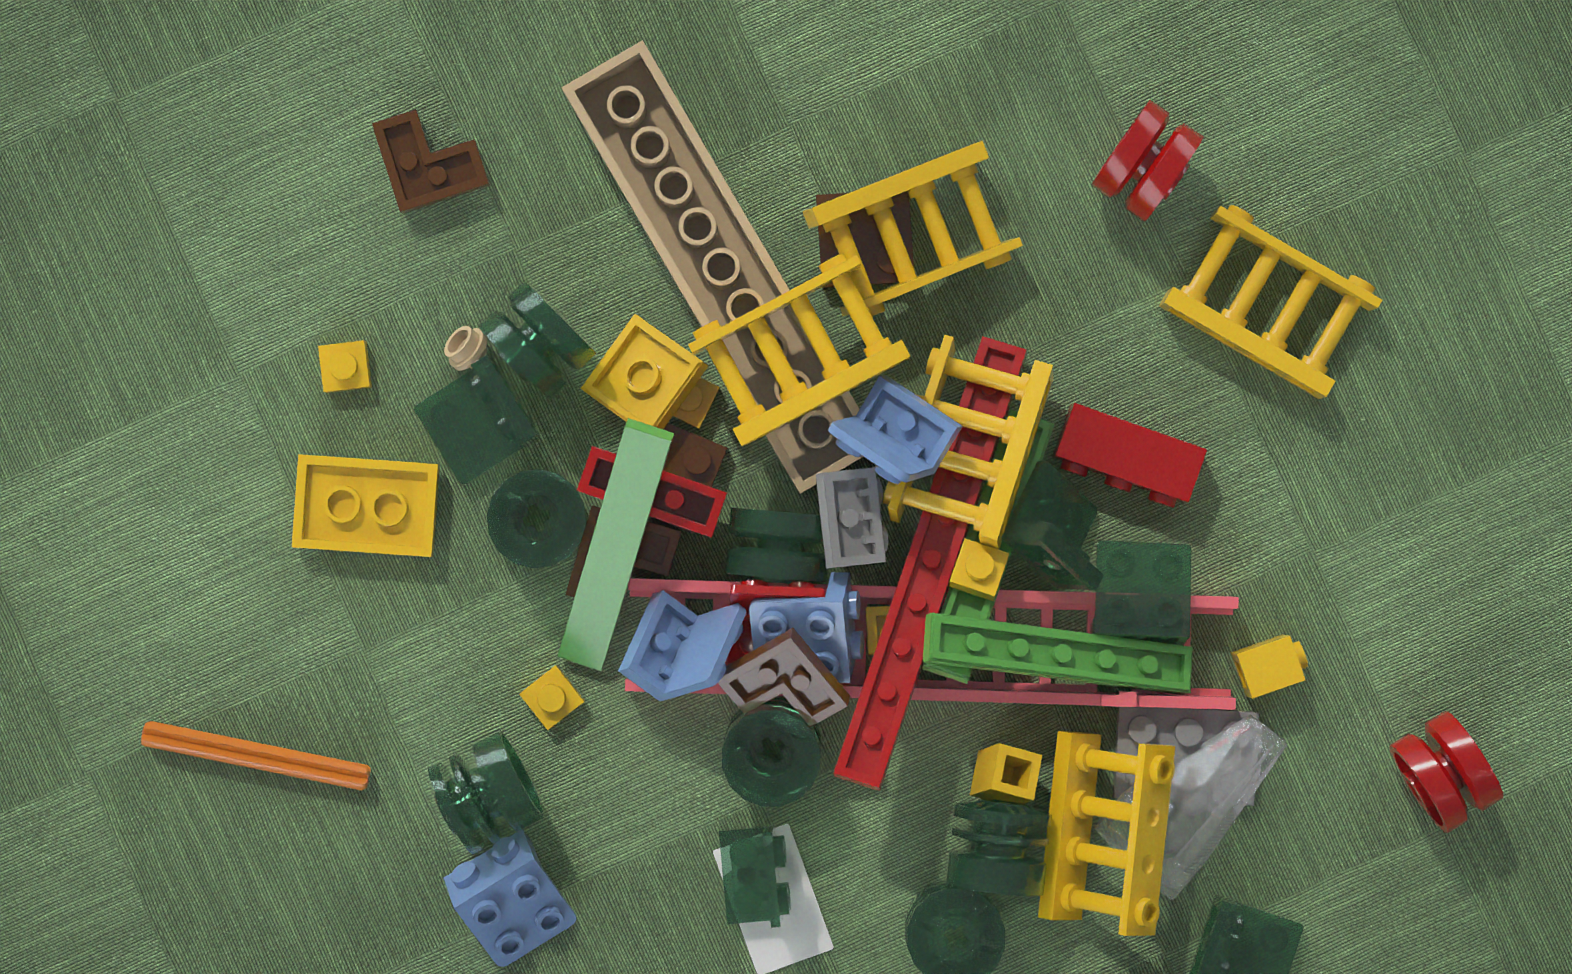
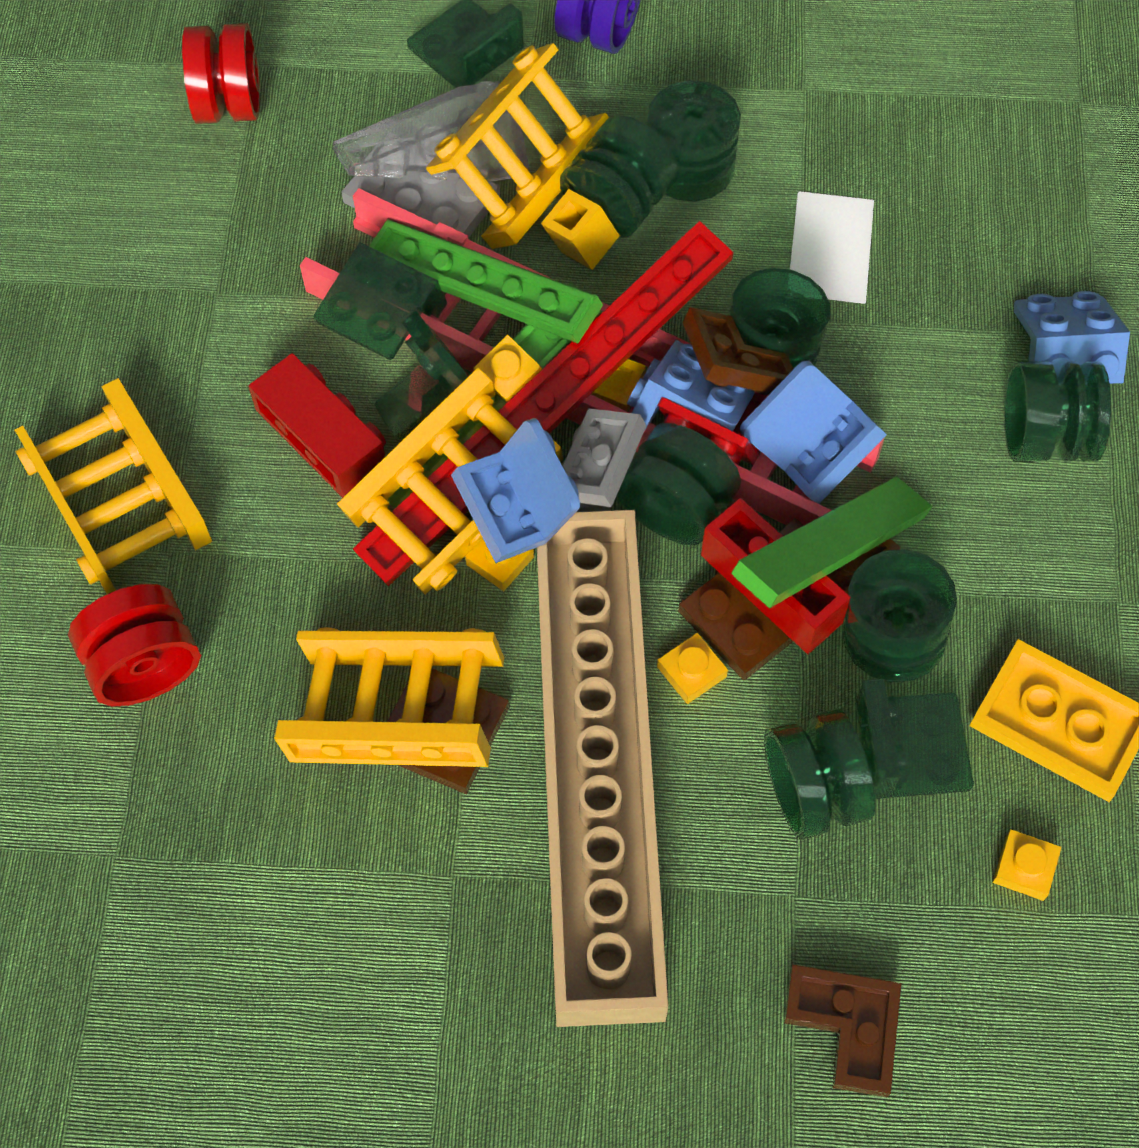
camera: 150 degrees left, 25 degrees down
tan plate [444,326,488,371] -> none
yellow plate [519,665,585,730] -> none
yellow plate [580,314,708,429] -> none
yellow fence [688,253,911,447] -> none
clear green bracket [719,825,791,928] -> none
yellow brick [1230,634,1308,699] -> none

